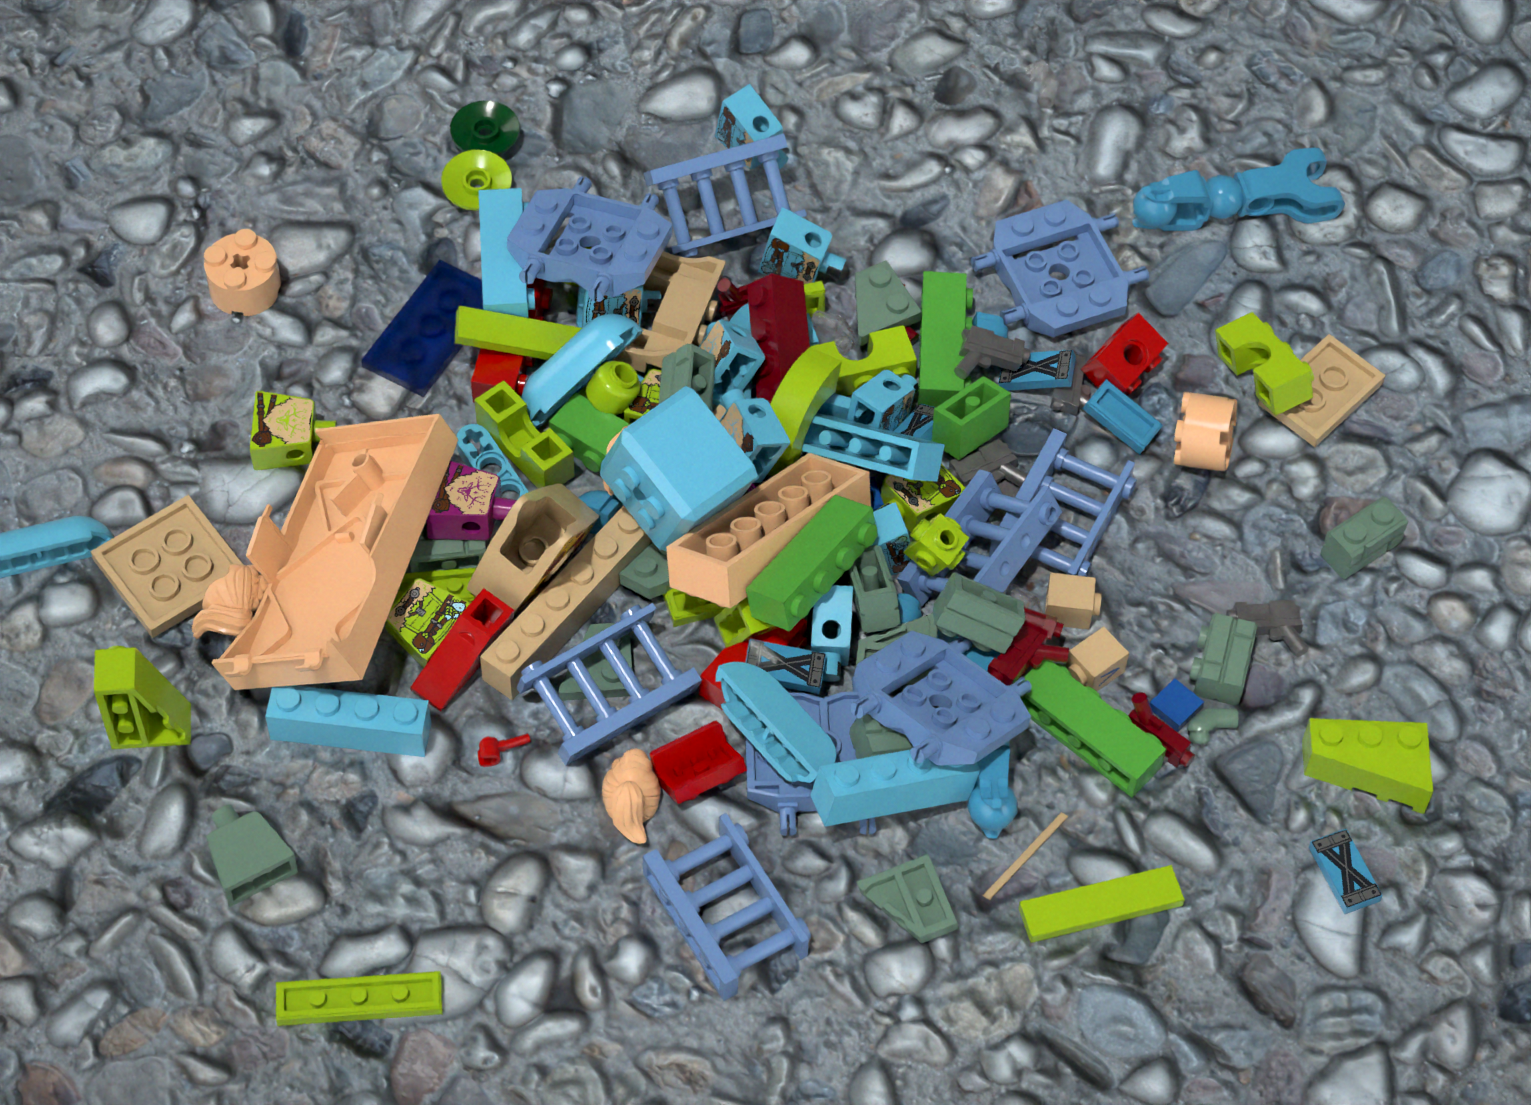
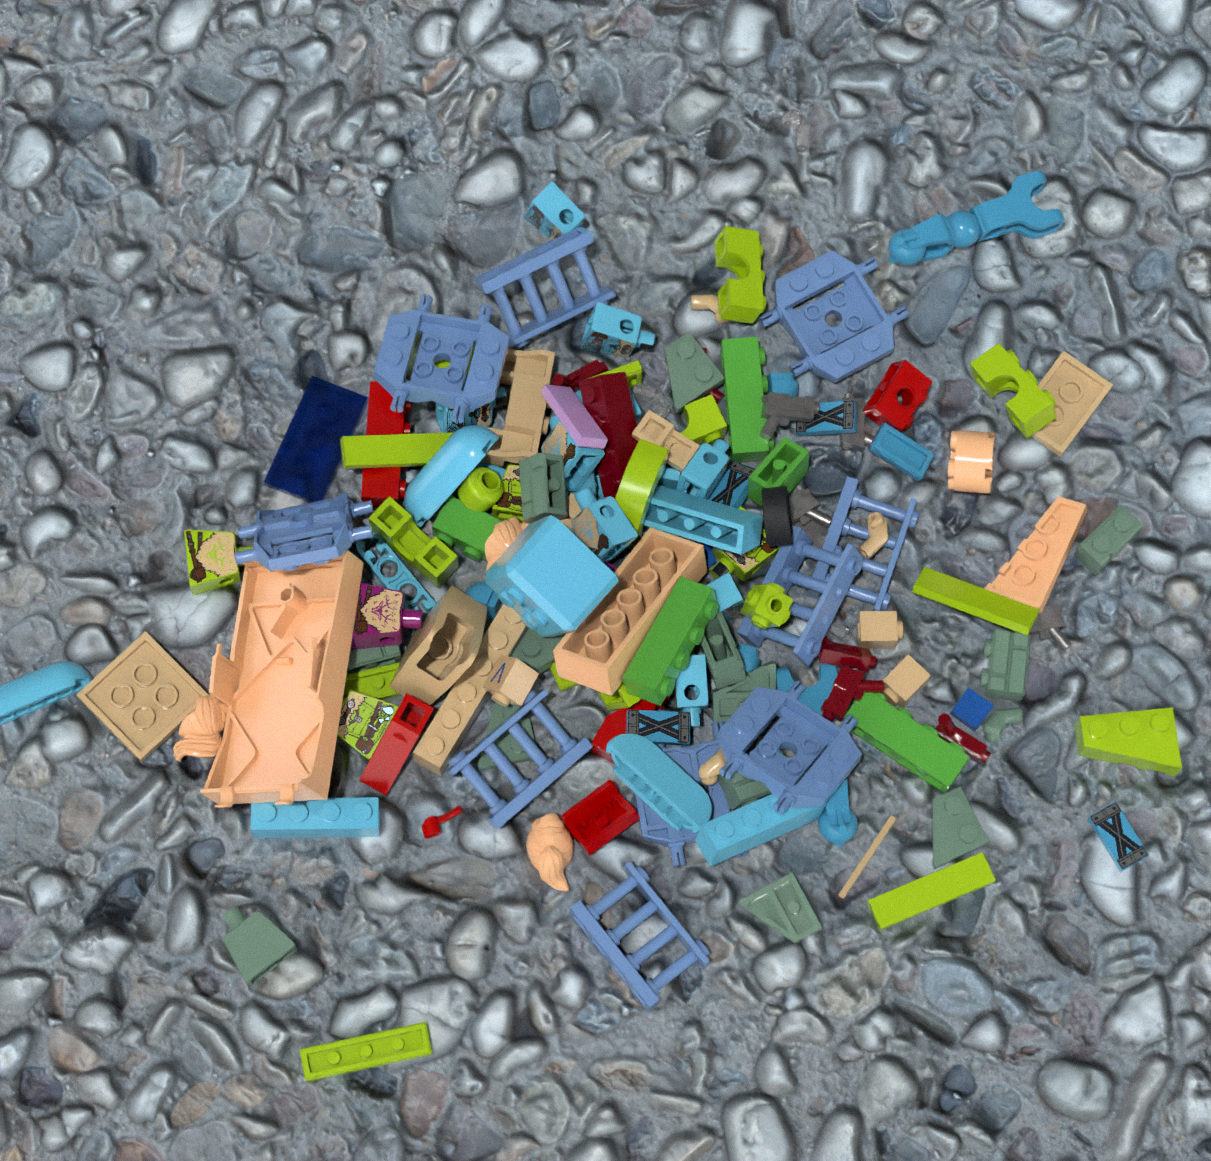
camera: 10 degrees left, 15 degrees up
lime wedge [94,646,191,749] -> none
light nougat brick [204,229,281,316] -> none
lime dish [441,150,512,211] -> none
dark green dish [450,101,520,155] -> none
medium azure brick [478,188,535,318] -> none
sand green brick [933,572,1025,654] -> none
none -> medium blue piece [235,492,374,571]
none -> tan brick [483,655,539,707]
none -> lavender tile [541,384,608,449]
none -> tan slope [632,410,700,473]
none -> tan arm [691,295,729,323]
none -> tan arm [698,747,726,786]
none -> lime arch [714,226,766,324]
none -> black tyre [762,486,793,547]
none -> tan arm [858,512,889,559]
none -> lime tile [912,567,1040,636]
none -> sand green wing [931,786,989,870]
none -> light nougat wing [984,496,1088,614]

